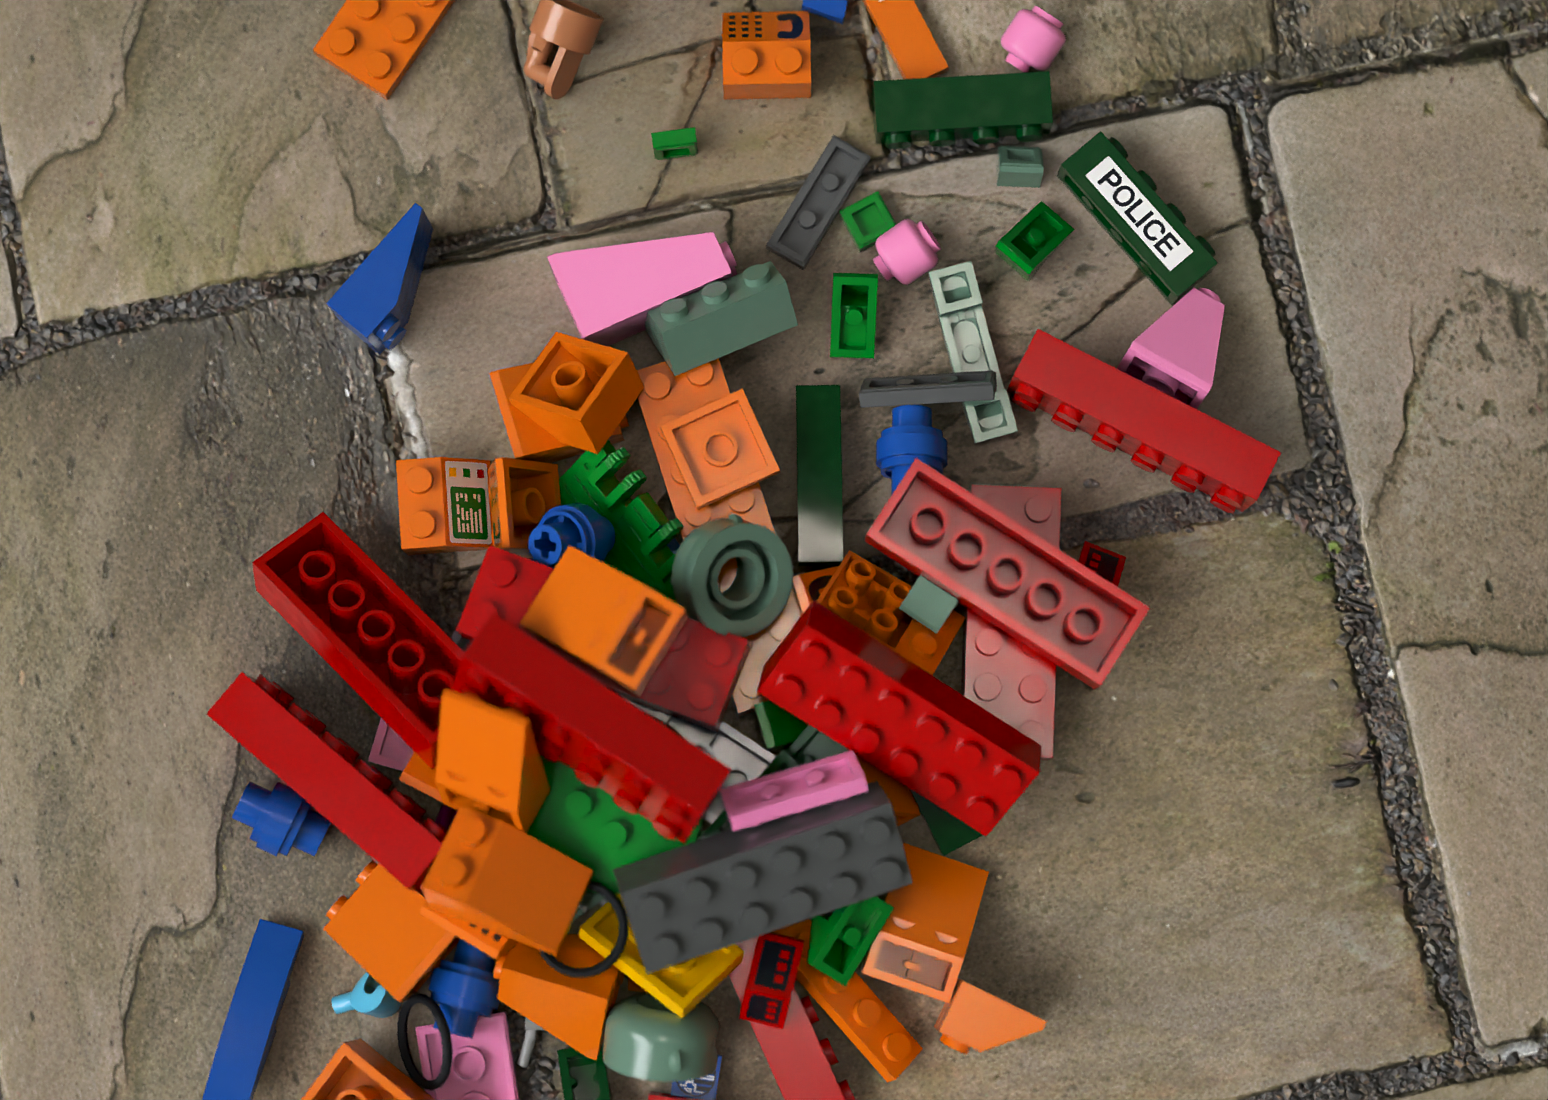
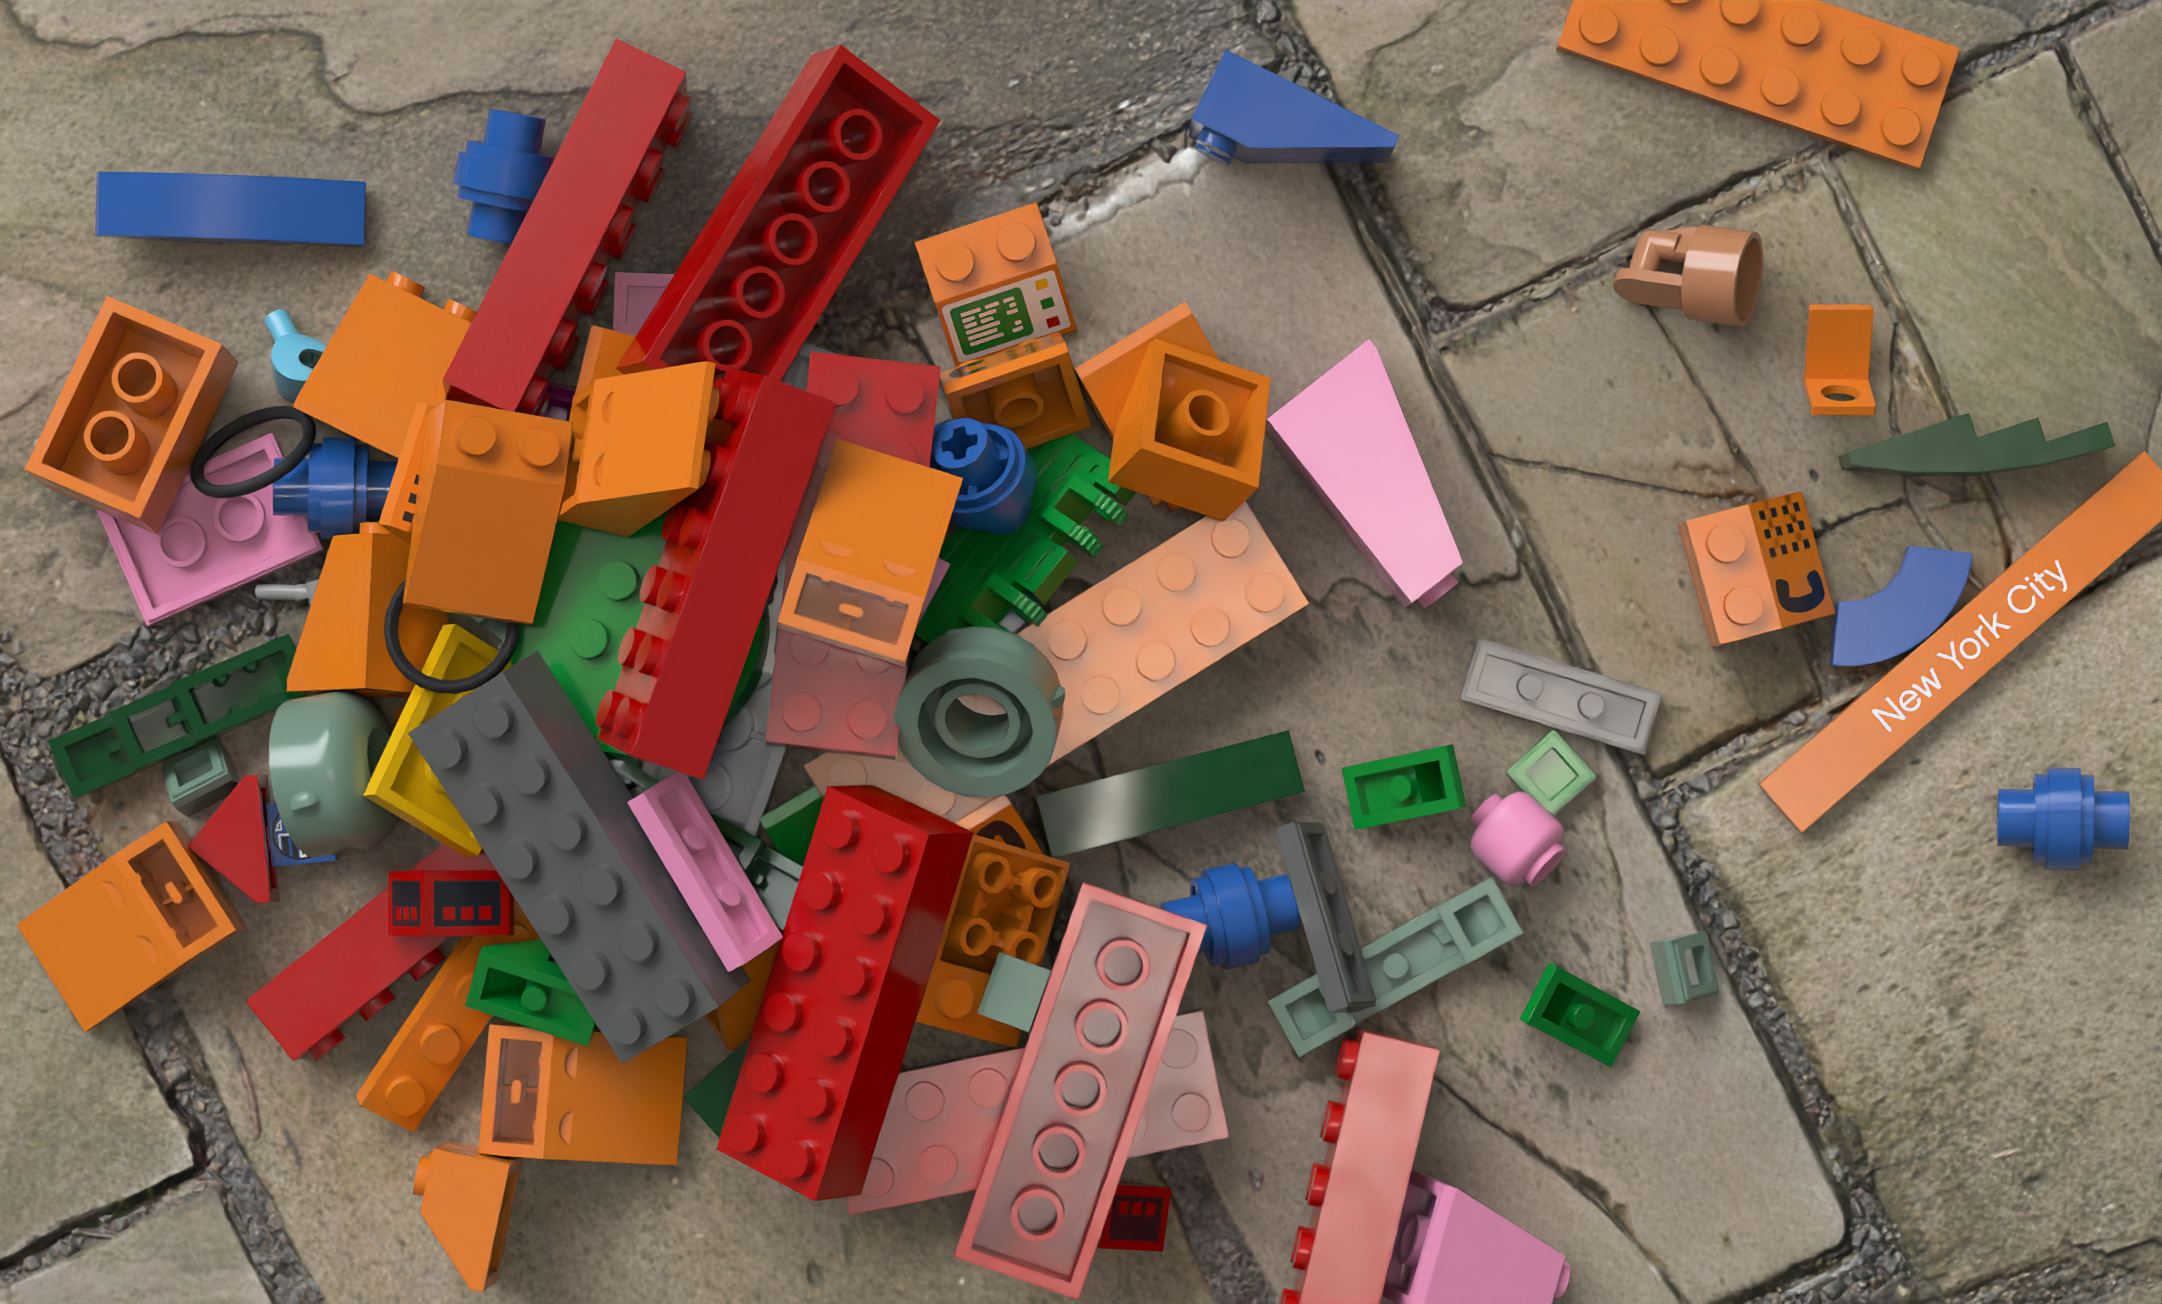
camera: 75 degrees right, 5 degrees up
sand green slope [645,261,798,376] -> none
green tile [651,127,698,160] -> none
orange plate [660,388,780,510] -> none
dark green brick [872,71,1053,149] -> none
bright pink head [1000,5,1066,73] -> none
dark green brick [1057,131,1218,306] -> none

